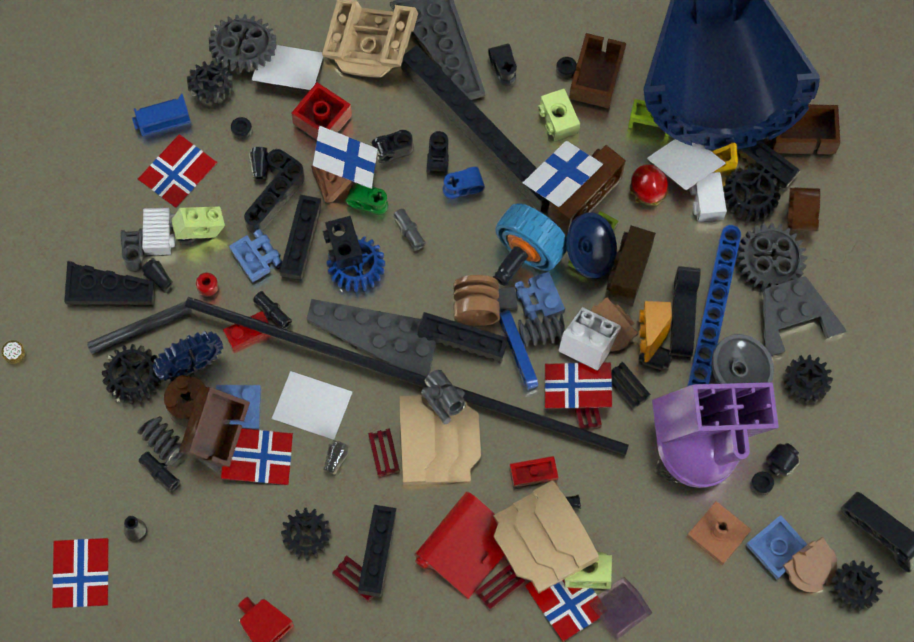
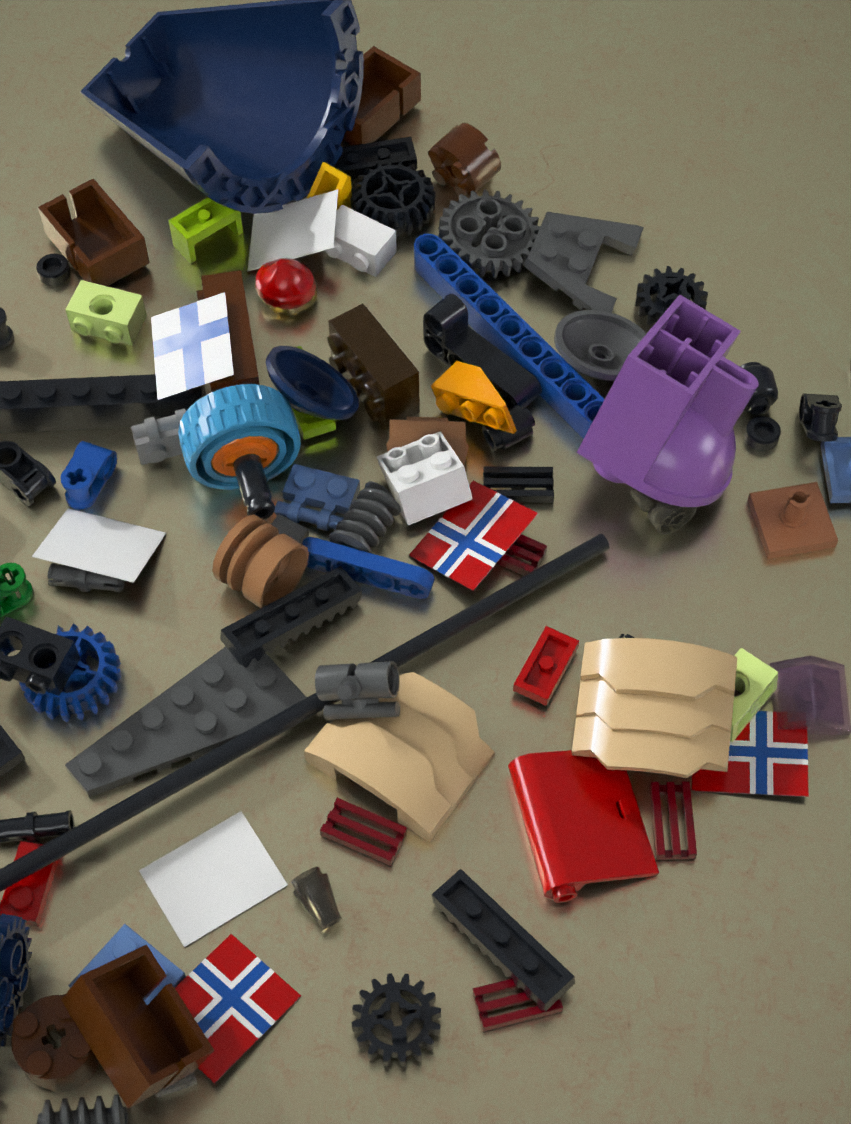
camera: 50 degrees left, 10 degrees down
none -> white sticker [32,508,166,583]
none -> light grey plate [131,408,186,465]
none -> black piece [799,393,842,442]

